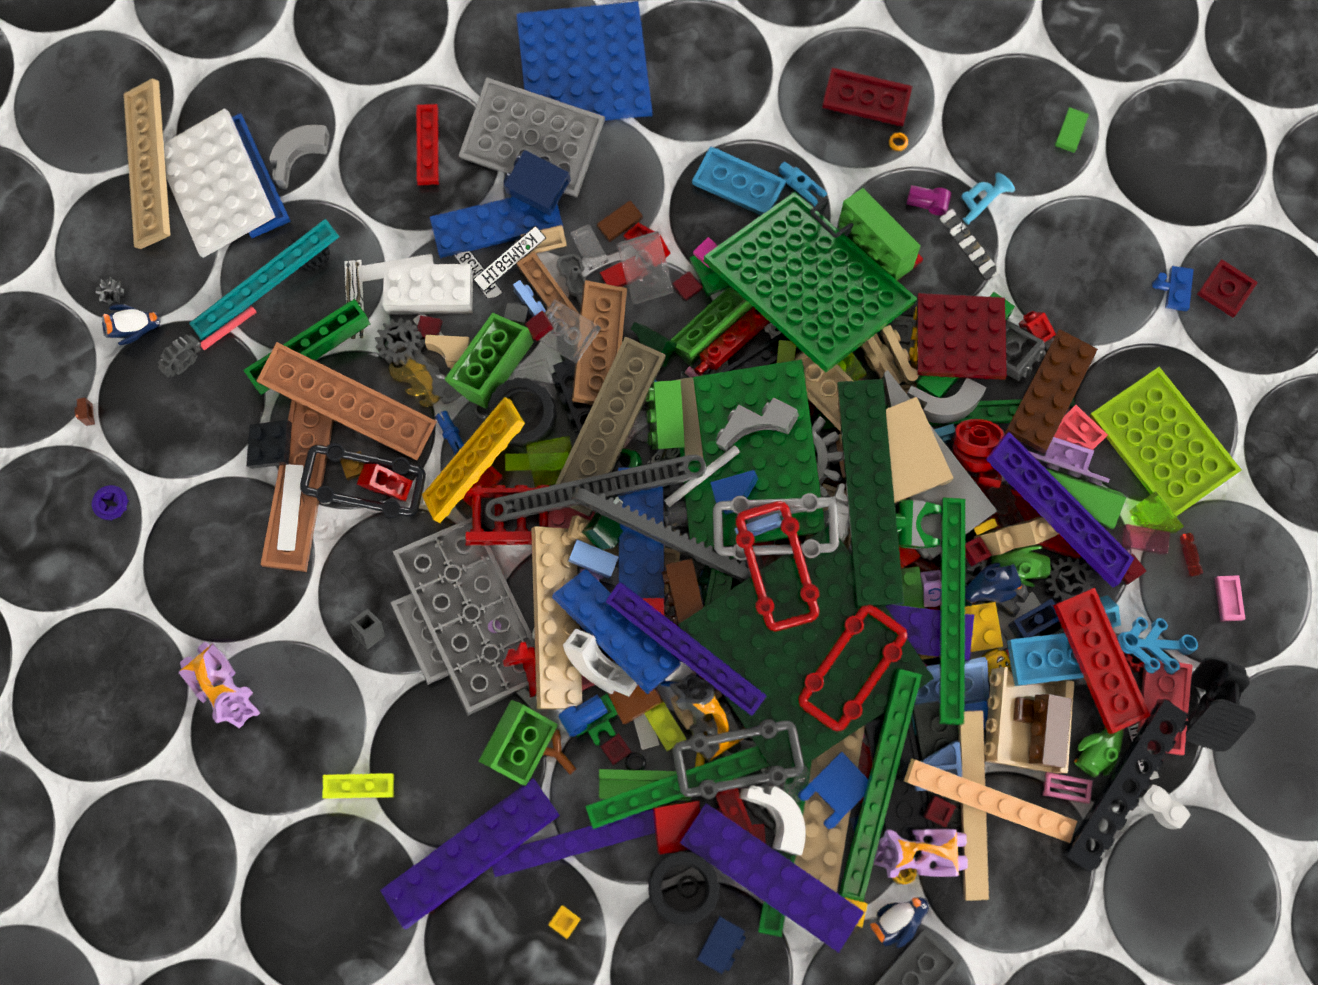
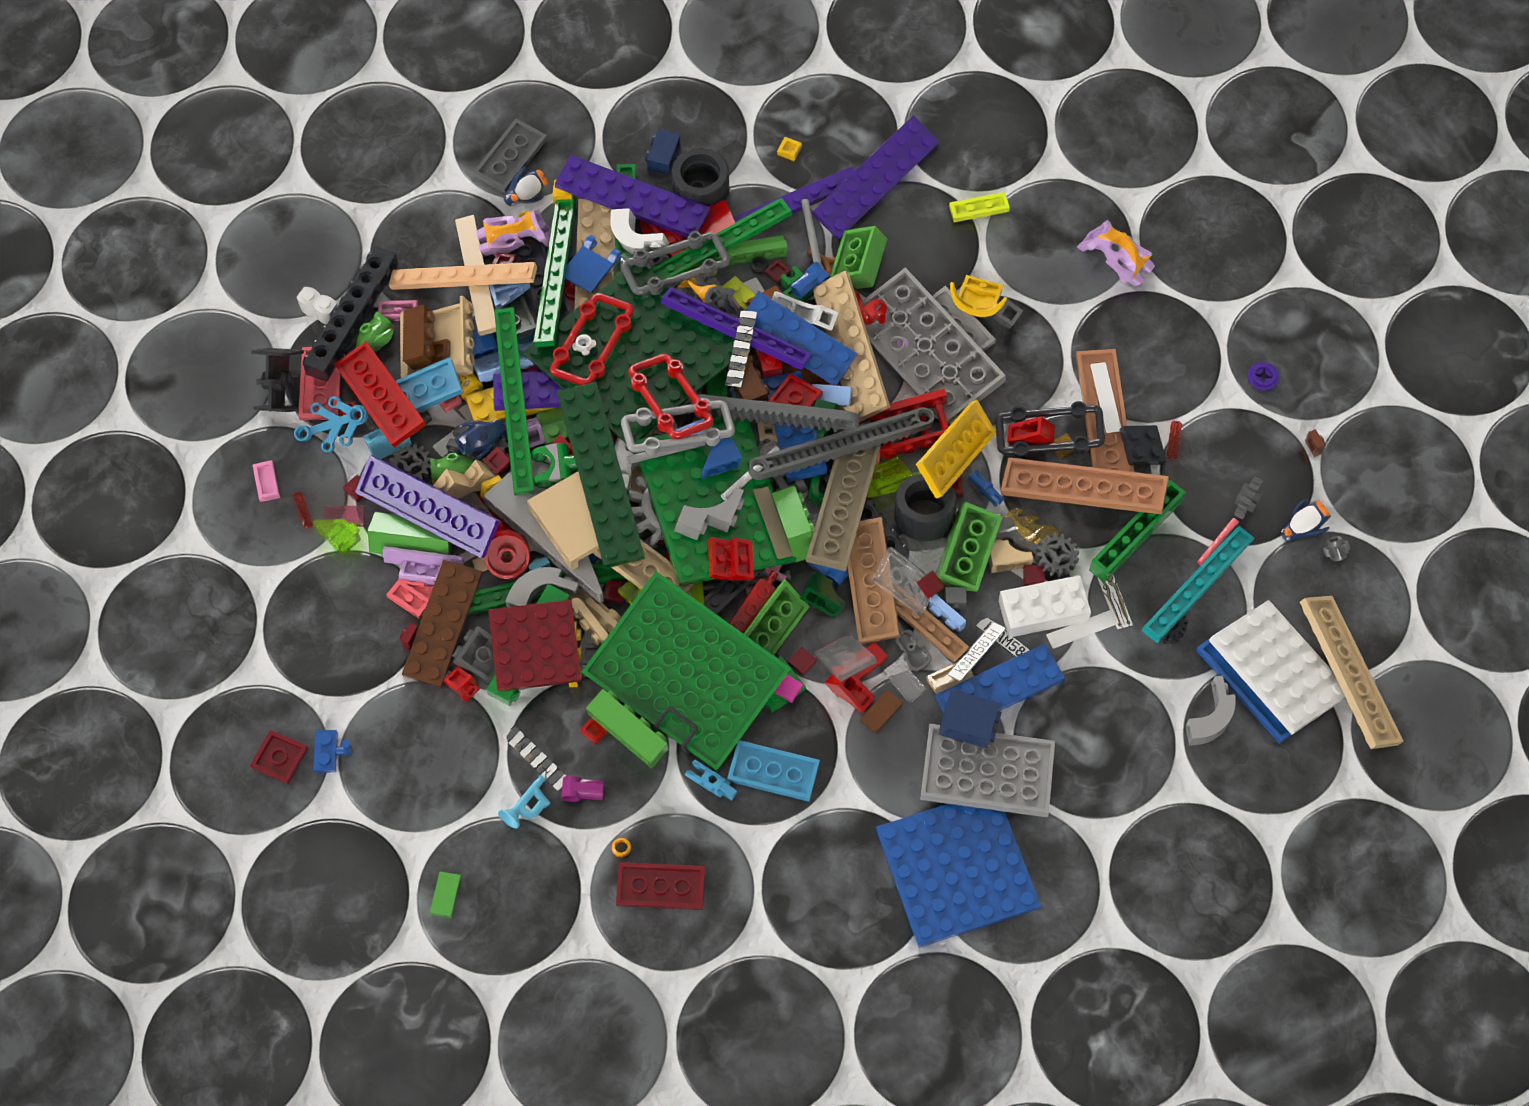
camera: 170 degrees right, 10 degrees down
red plate [417,104,439,185] -> none
dark blue brick [1008,599,1059,639] -> none
lime plate [1089,367,1242,520] -> none
none -> dark red plate [400,623,418,651]
none -> white plate [572,335,596,355]
none -> red slope [708,537,754,580]
none -> sticker [725,309,757,387]
none -> red tile [767,373,823,407]
none -> light grey bar [801,199,822,266]
none -> yellow piece [950,275,1007,317]
none -> clear red axle [1167,421,1182,458]

